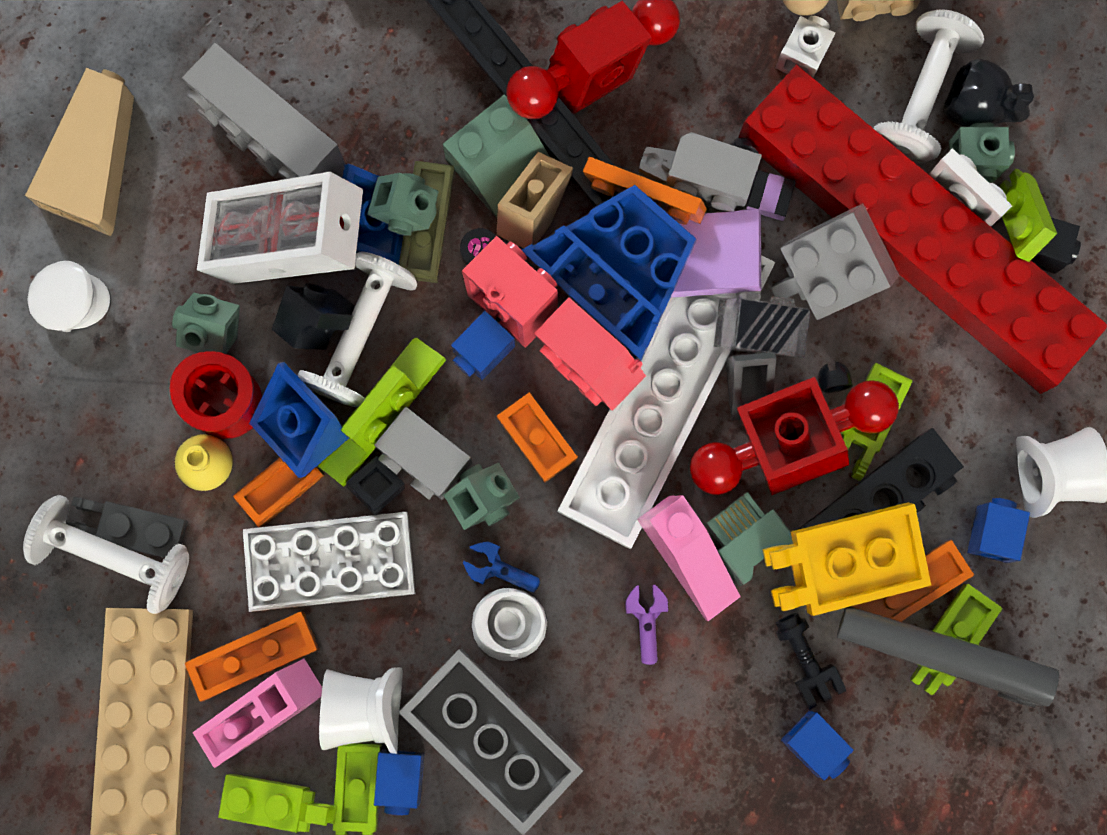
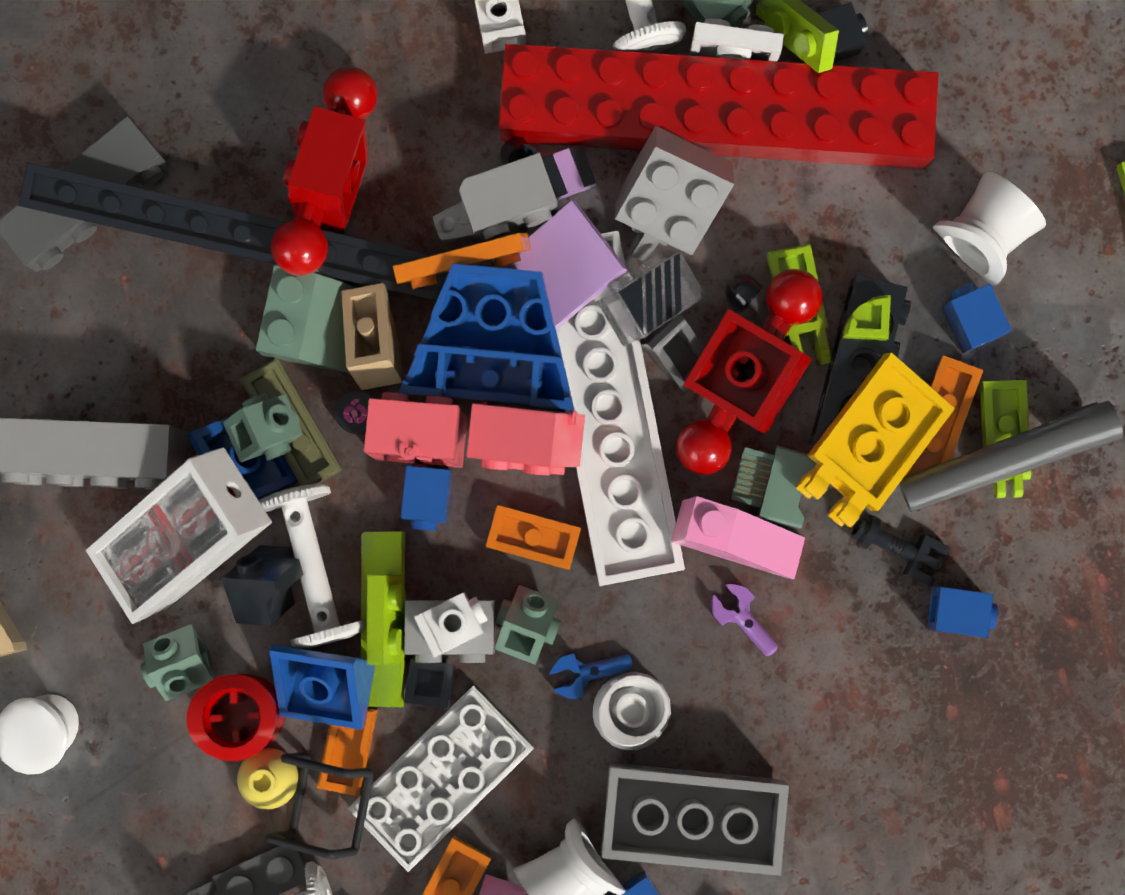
camera: 35 degrees left, 5 degrees up
none -> black piece [265,753,374,859]
none -> white brick [414,592,488,658]
none -> lime tile [842,295,891,341]

